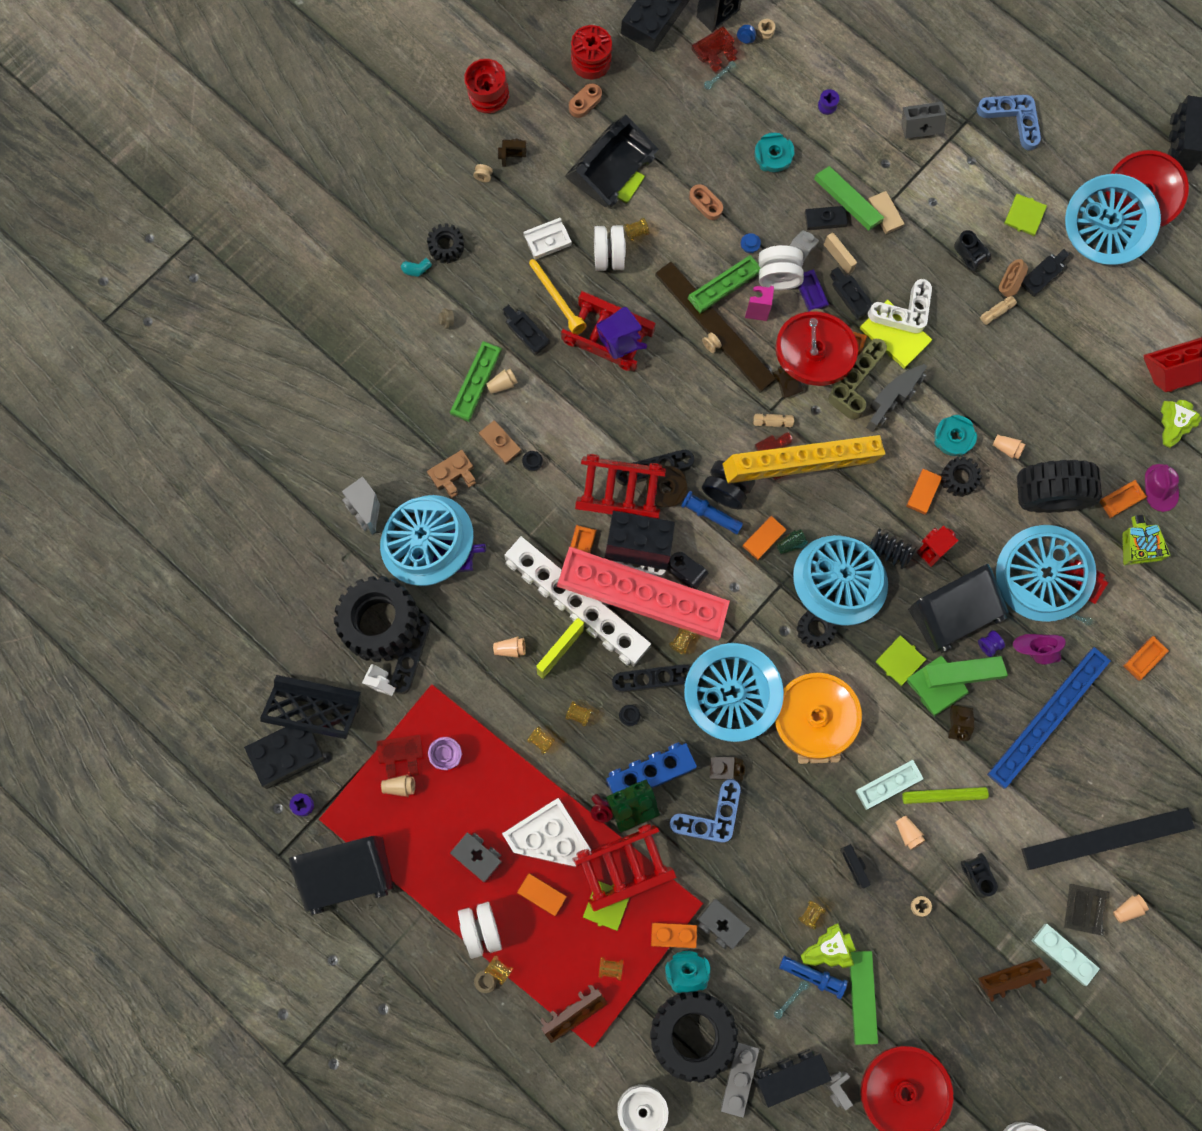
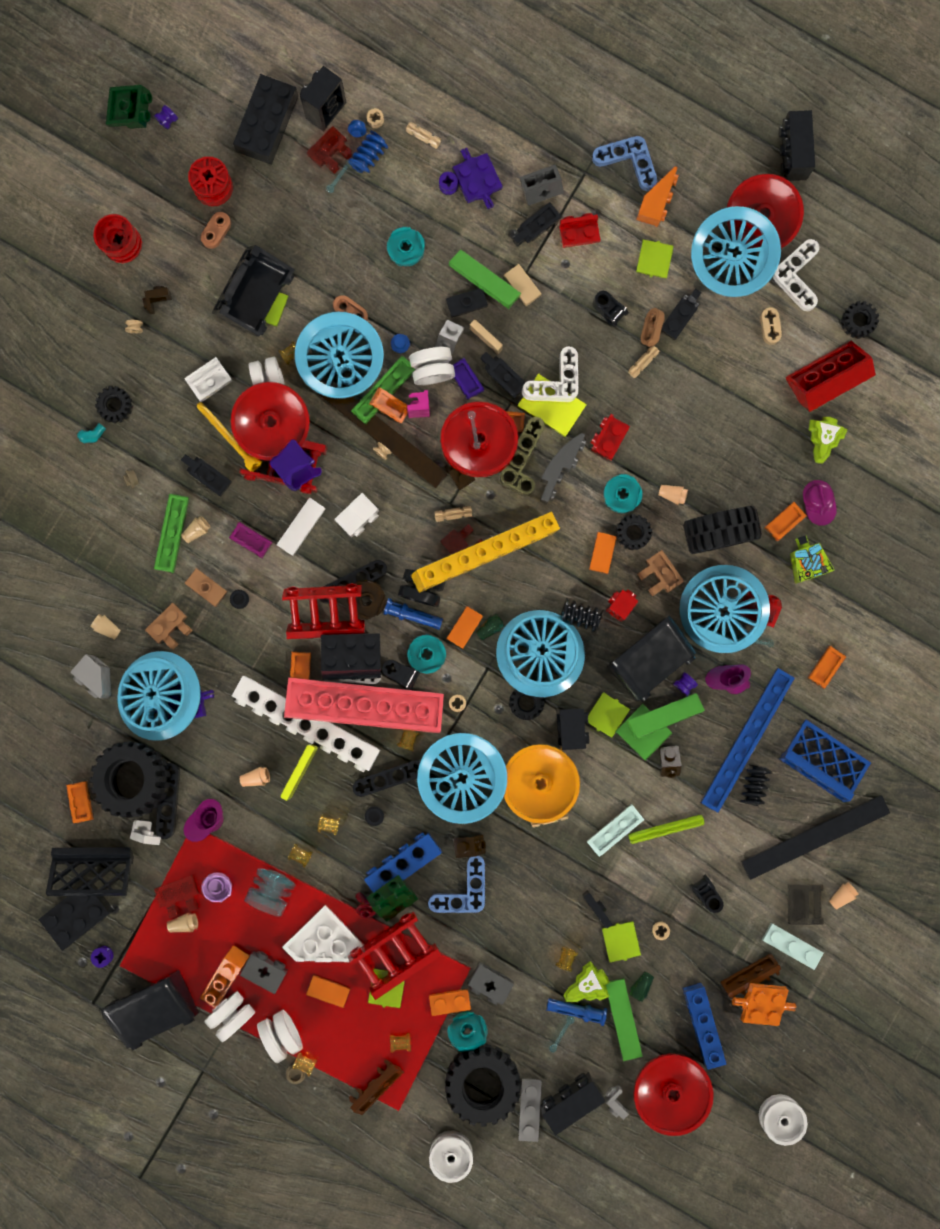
camera: 10 degrees left, 10 degrees up
light nougat cone [895,816,925,850] -> none
none -> orange plate [66,781,94,823]
none -> tan cone [90,614,121,640]
none -> magenta piece [183,799,224,842]
none -> orange slope [200,945,250,1008]
none -> white wheel [204,991,255,1042]
none -> magenta plate [229,522,273,559]
none -> red dish [231,382,310,461]
none -> clear light blue wheel [244,868,296,916]
none -> white tile [277,498,326,556]
none -> medium azure piece [295,312,384,398]
none -> white brick [335,493,379,537]
none -> blue piece [348,130,388,174]
none -> orange tile [369,387,408,424]
none -> tan axle [406,122,441,149]
none -> teal plate [407,635,446,674]
none -> tan bush [449,694,466,712]
none -> dark purple plate [452,148,503,209]
none -> black hinge [513,202,562,247]
none -> black brick [556,708,589,750]
none -> red bracket [559,213,600,248]
none -> red bracket [591,414,630,461]
none -> lime piece [602,921,641,962]
none -> clear green cone [629,971,654,1002]
none -> orange slope [636,167,679,227]
none -> medium nougat plate [637,550,684,596]
none -> blue brick [682,983,727,1070]
none -> orange plate [732,983,796,1026]
none -> black piece [739,764,772,807]
none -> tan beam [760,307,782,345]
none -> white beam [773,239,819,311]
none -> blue fence [779,720,871,803]

